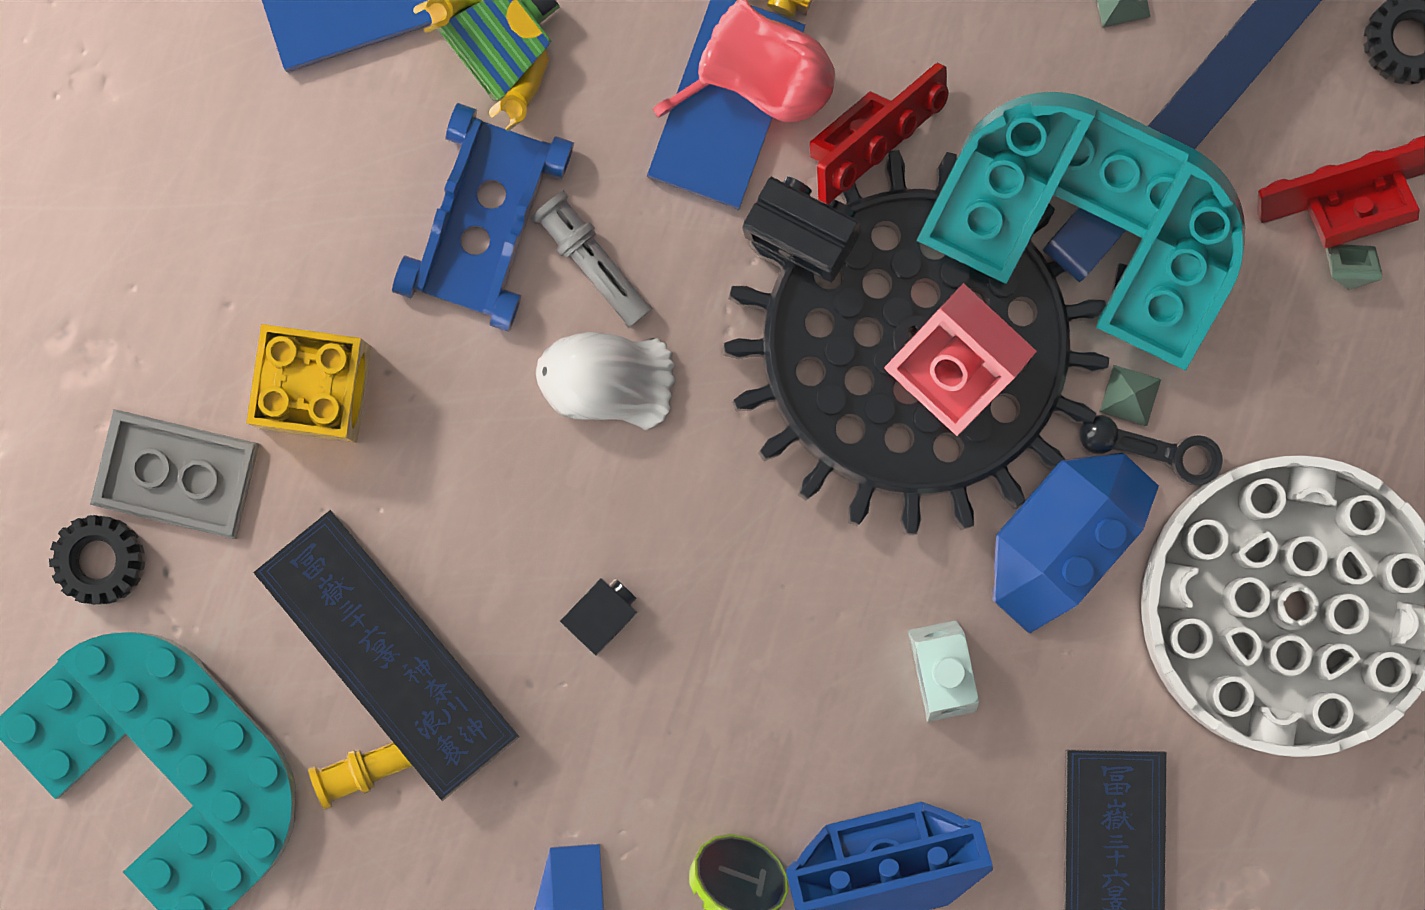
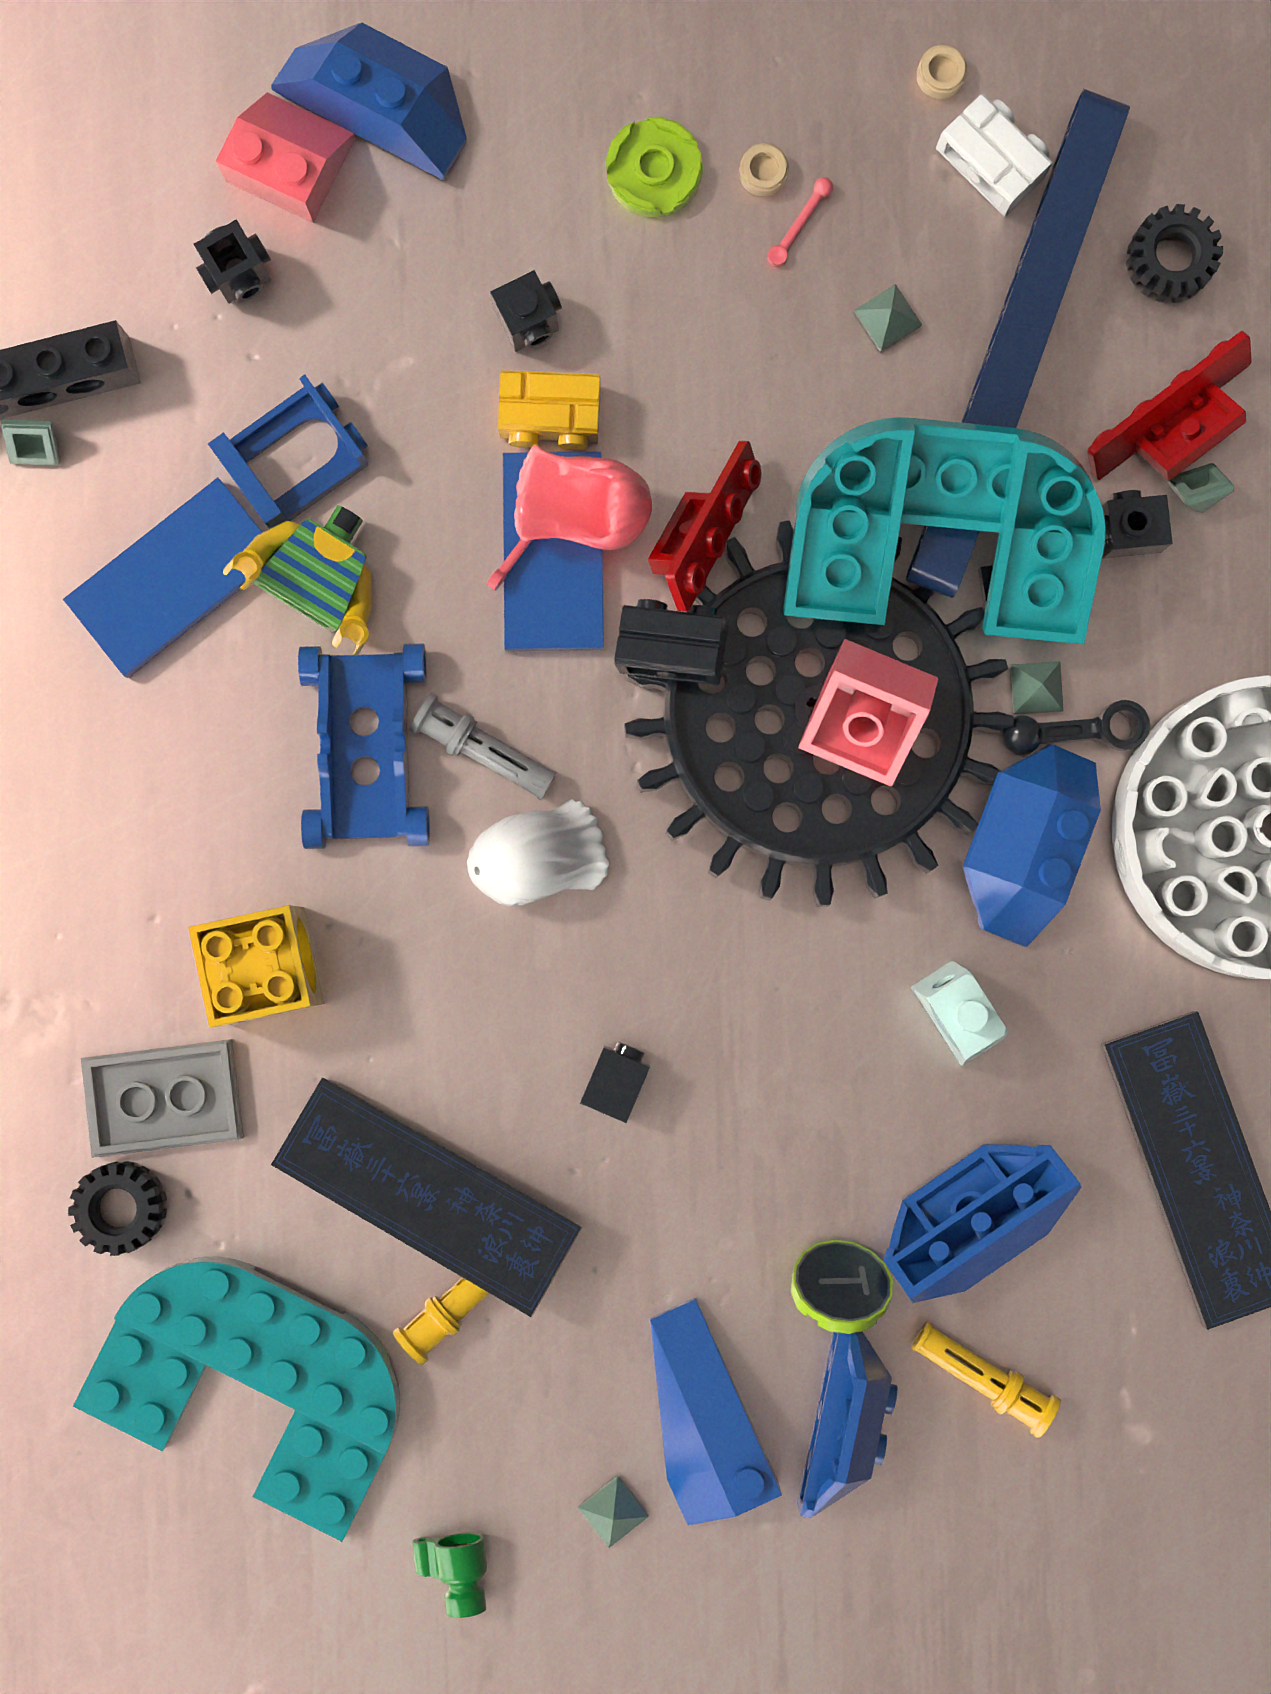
camera: 20 degrees left, 0 degrees up
none -> black brick [1102,490,1173,559]

